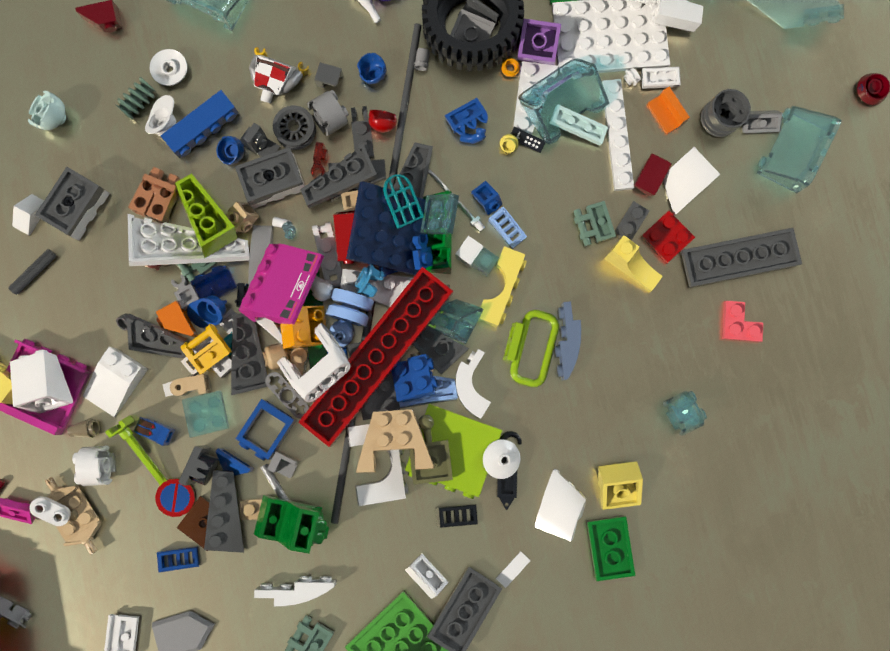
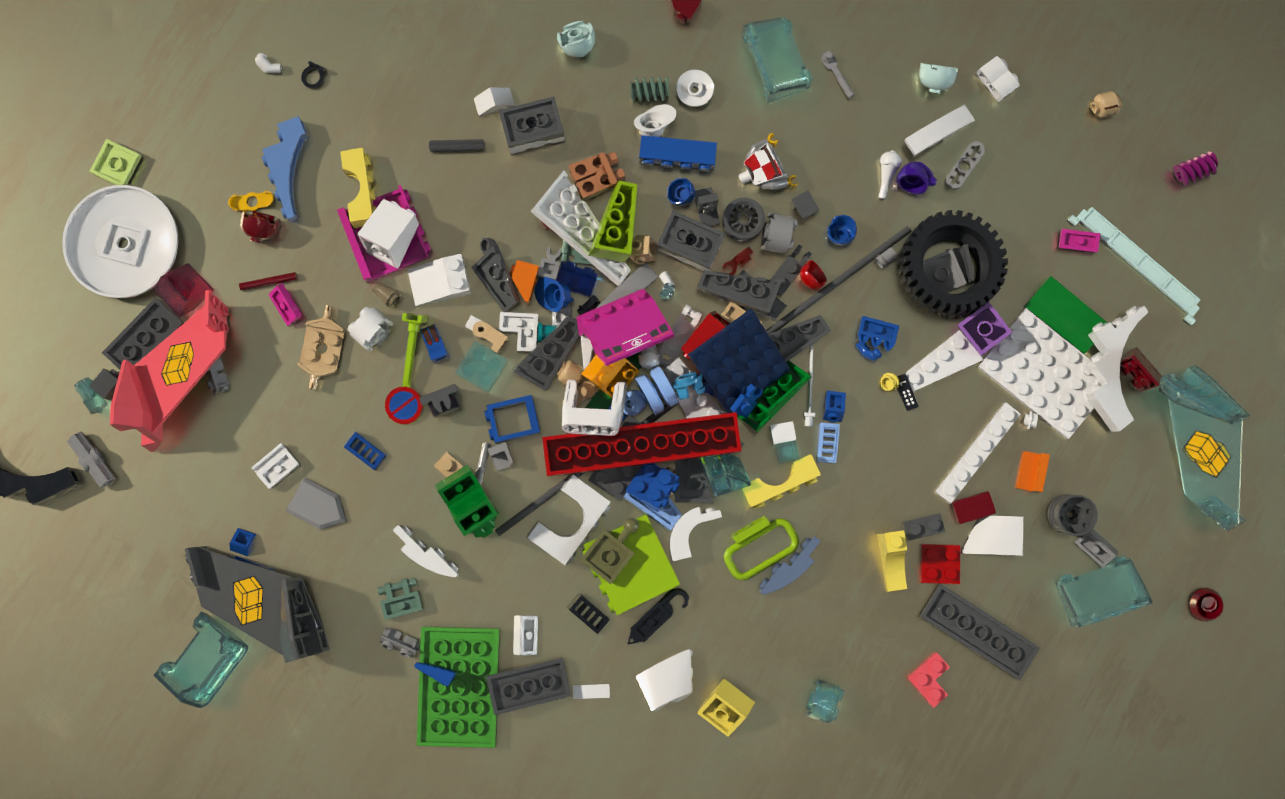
camera: 45 degrees right, 0 degrees up
white plate [30,496,71,526] -> none
reddish brown plate [177,496,210,551] -> none
yellow plate [181,324,232,375] -> none
dark grey wing [204,470,244,553] -> none
blue slope [216,448,254,476] -> none
light grey beam [265,372,309,418] -> none
tan wing [356,409,434,473] -> none
teal window [383,174,424,229] -> none
clear light blue plate [420,194,459,235] -> none
white dish [483,439,520,479] -> none
light orange plate [501,58,520,77] -> none
clear light blue windscreen [518,58,610,144] -> none
light aqua plate [550,104,608,146] -> none
sand green plate [573,201,616,247] -> none
green plate [586,516,636,581] -> none
white plate [641,67,681,89] -> none

